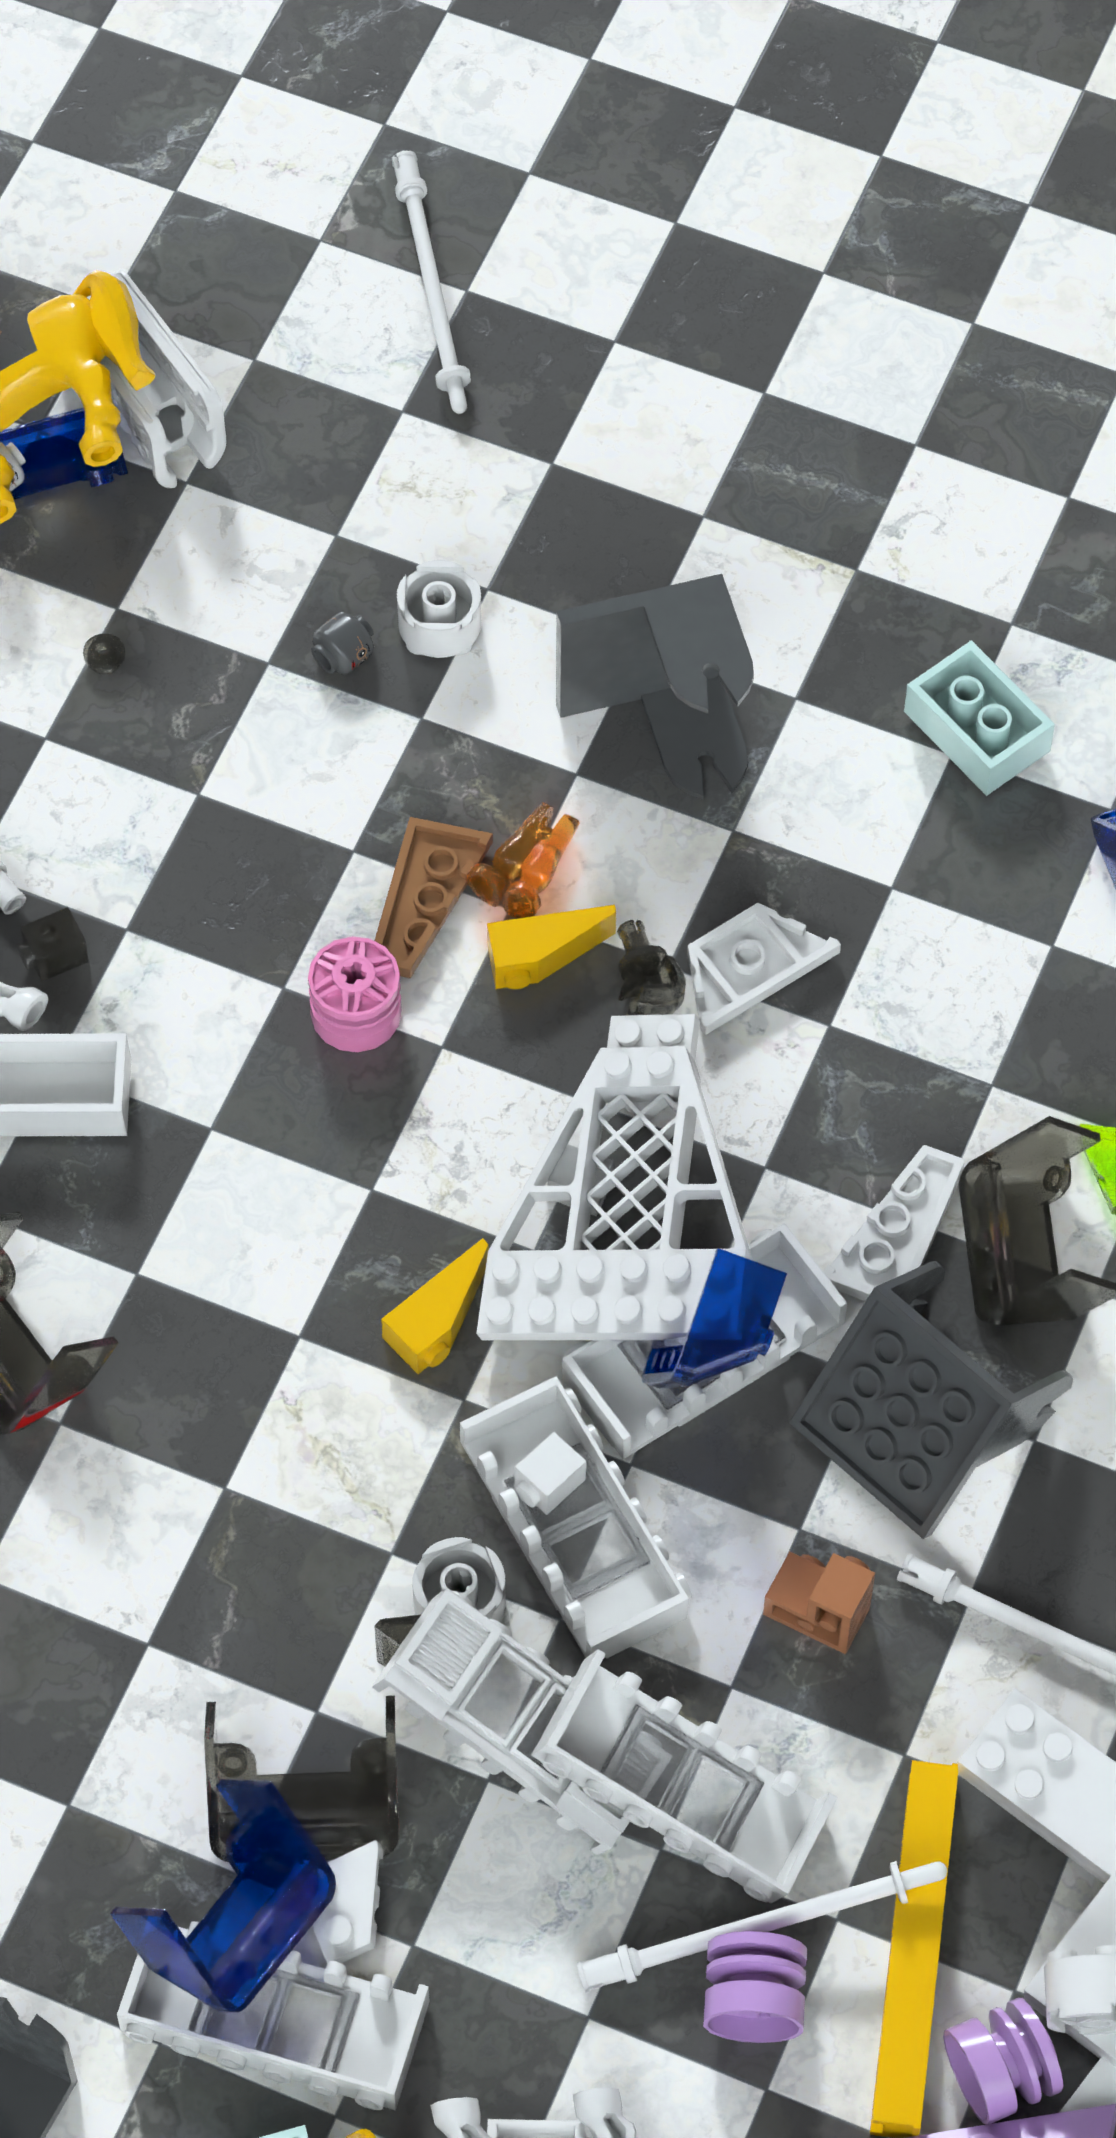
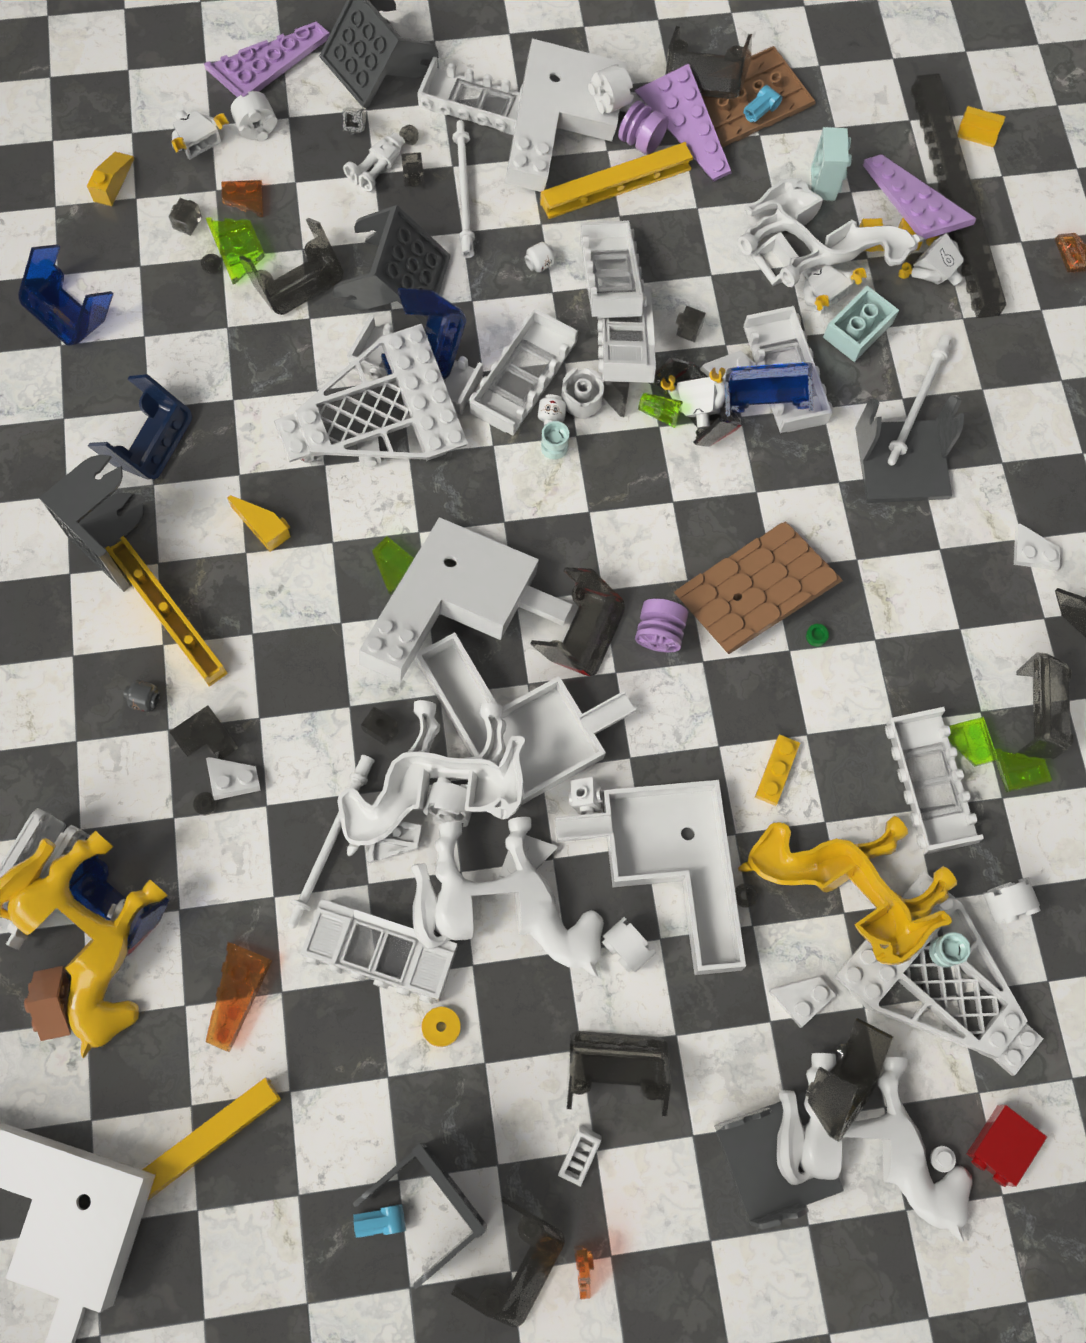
camera: 125 degrees left, 10 degrees up
bright pink wheel [308,936,402,1052] -> none
medium nougat wing [374,817,493,978] -> none
yellow slope [381,1238,489,1374] -> none
white brick [397,560,481,658] -> none
clear orange piece [466,802,580,919] -> none
white brick [515,1432,586,1515] -> none
white bar [577,1861,948,1992] -> none
clear smoke piece [617,920,686,1016] -> none
white wing [687,903,841,1035] -> none
lavender wheel [703,1931,807,2043] -> none
nougat brick [763,1551,875,1654] -> none
white wing [823,1145,965,1301] -> none
light aqua brick [904,640,1055,796] -> none
none -> dark blue windscreen [88,374,192,479]
none -> yellow tile [105,536,228,687]
none -> clear smoke brick [169,705,238,760]
none -> white wing [206,757,261,800]
none -> white piece [359,517,573,682]
none -> clear neon green wing [372,536,414,595]
none -> white head [525,242,556,273]
none -> white head [538,394,566,426]
none -> light aqua wheel [541,421,569,460]
none -> clear neon green wing [638,393,683,428]
none -> torso [661,367,728,428]
none -> clear smoke brick [675,306,706,343]

